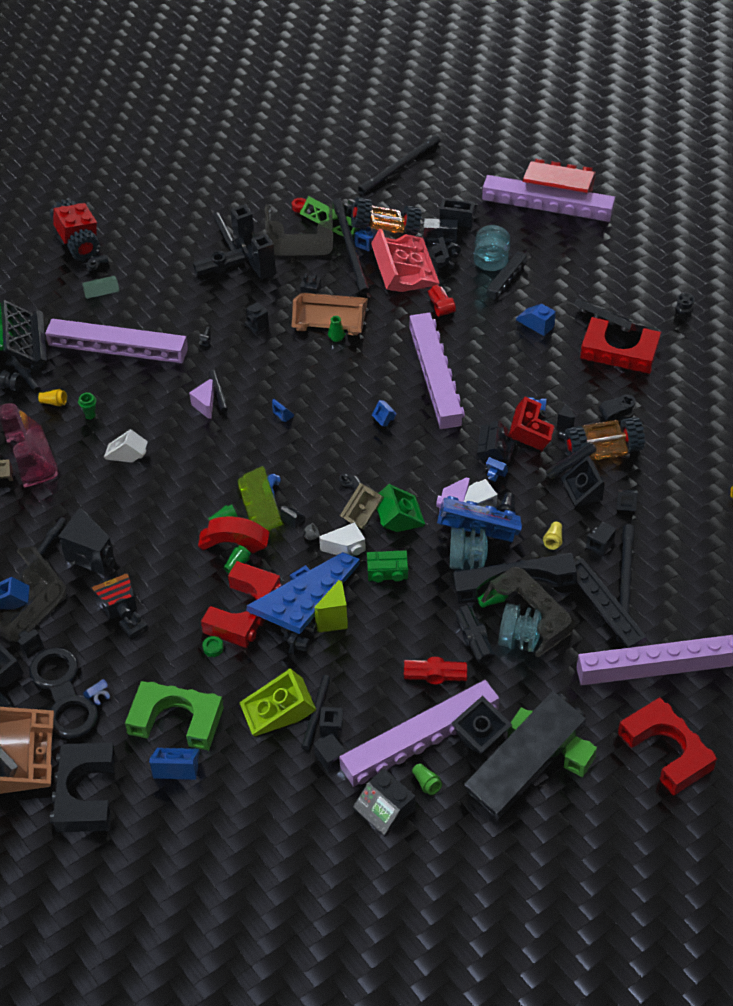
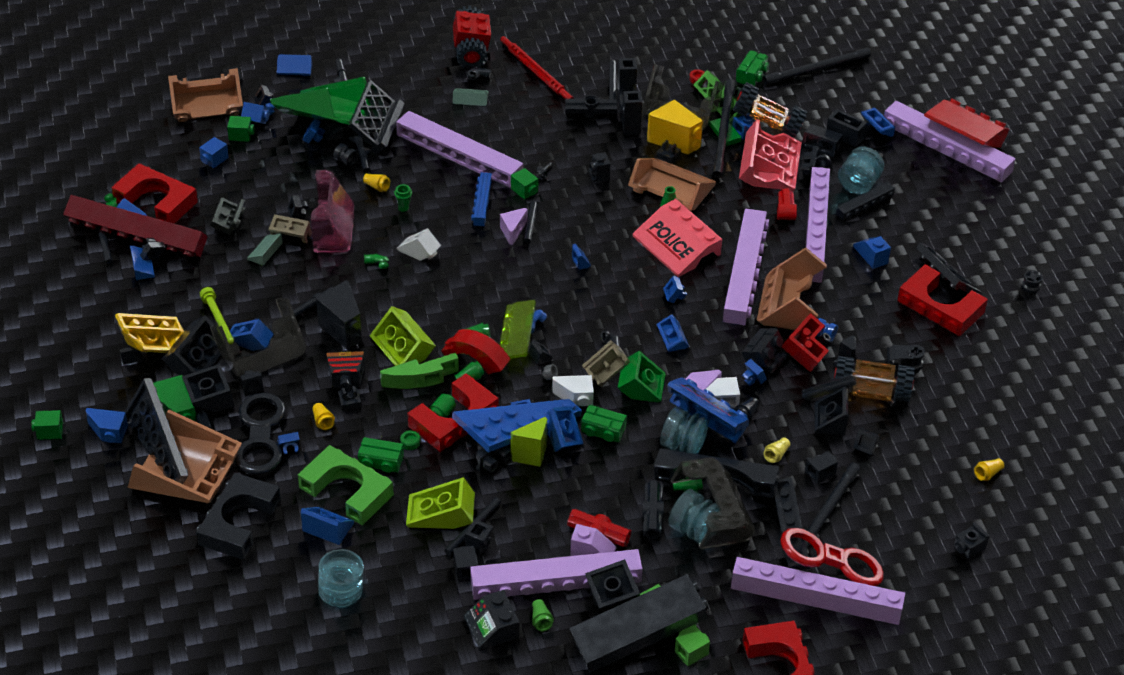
camera: 20 degrees right, 5 degrees down
none -> yellow cone [312,403,335,430]
none -> clear light blue wheel [318,549,364,607]
none -> green brick [358,437,404,473]
none -> green arm [364,254,390,269]
none -> lime slope [369,306,436,366]
none -> bright green slope [380,353,459,389]
none -> green brick [429,394,456,418]
none -> blue piece [471,172,492,226]
none -> red axle [500,36,574,99]
none -> green brick [511,168,538,200]
none -> blue slope [548,406,583,452]
none -> lavender slope [570,524,616,556]
none -> coral piece [632,199,722,277]
none -> yellow slope [647,99,703,154]
none -> blue slope [656,314,690,352]
none -> green tile [709,118,742,146]
none -> green brick [736,50,769,86]
none -> nougat windscreen [757,248,827,330]
none -> red bar [780,528,884,586]
none -> lavender brick [806,167,830,283]
none -> blue slope [861,108,895,137]

